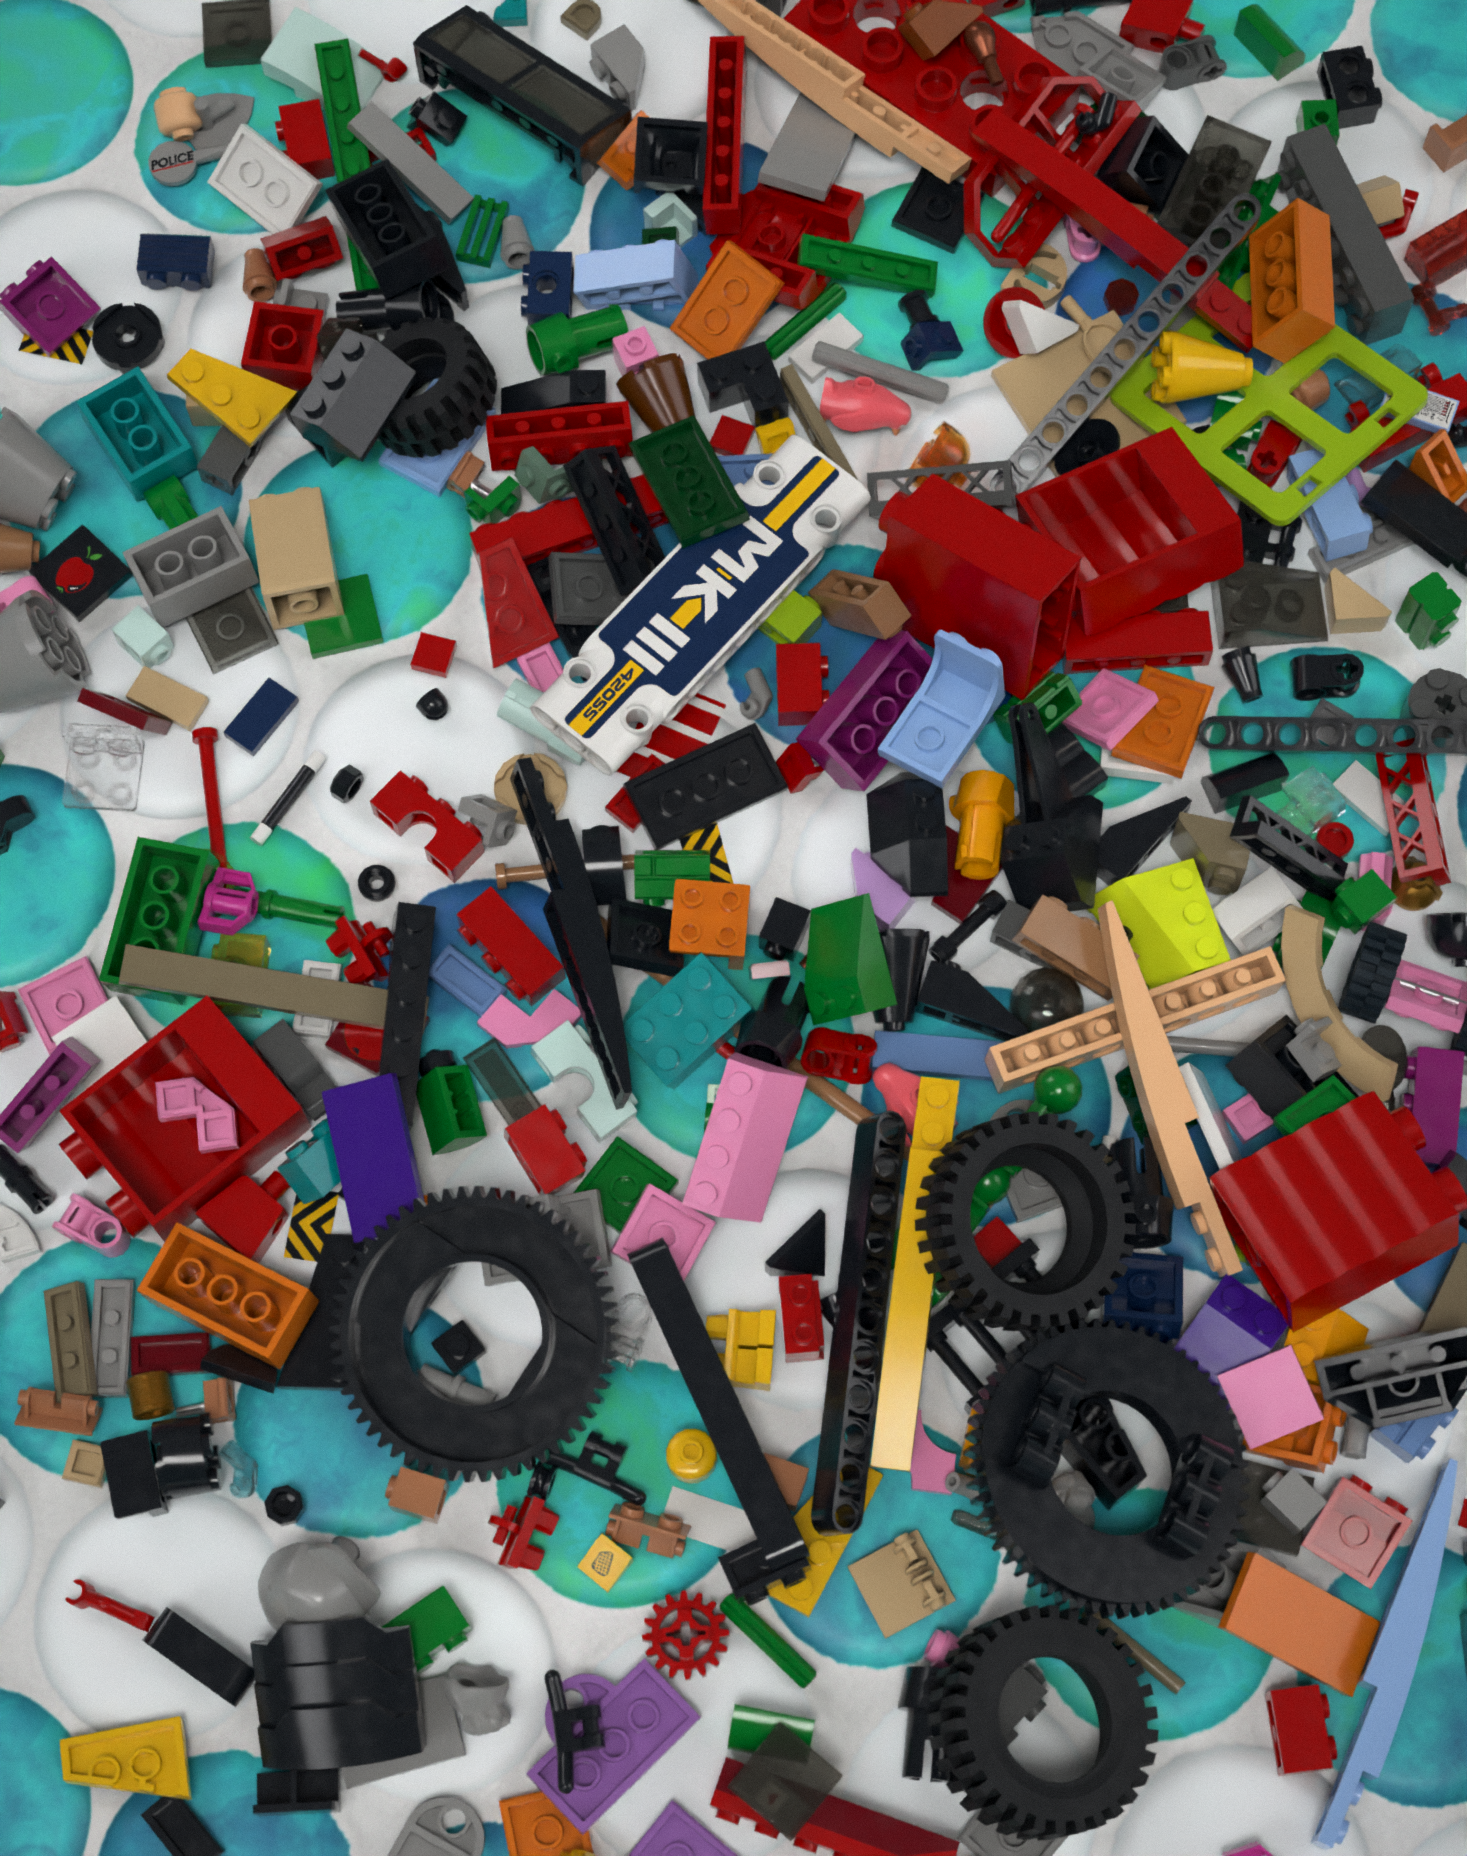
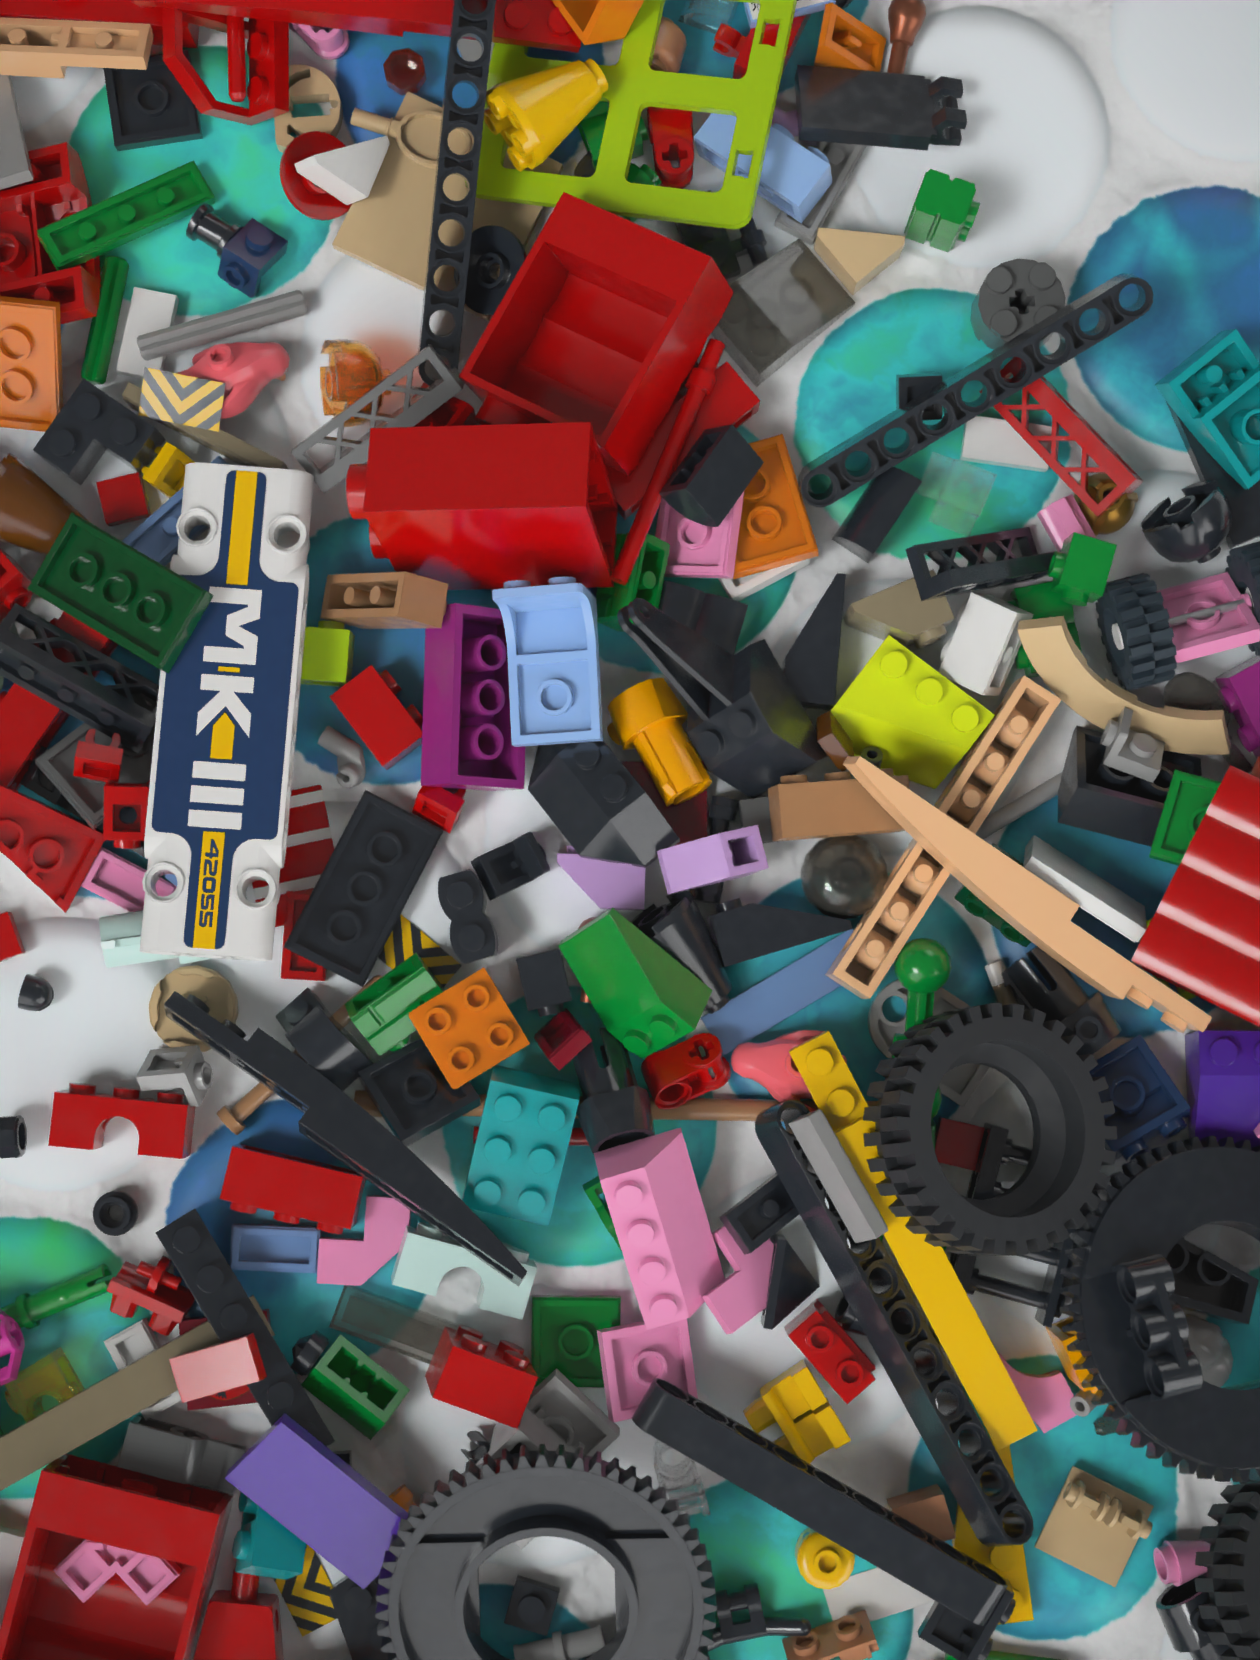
camera: 40 degrees left, 15 degrees up
black cone [1221,646,1264,704] -> none
bright pink tile [1222,1093,1274,1145] -> none
black piece [1290,654,1364,701] -> none
red tile [1315,822,1354,859] -> none
none -> red tile [73,728,124,782]
none -> red brick [103,782,150,849]
none -> sticker [138,367,226,432]
none -> tile [169,1333,267,1403]
none -> black brick [438,869,498,964]
none -> black bracket [470,831,550,901]
none -> red bar [610,338,725,585]
none -> lavender slope [657,825,769,894]
none -> black brick [659,424,764,527]
none -> bright pink tile [702,1225,774,1335]
none -> black plate [719,1172,799,1255]
none -> light grey tile [788,1109,888,1243]
none -> reddish brown tile [816,710,854,772]

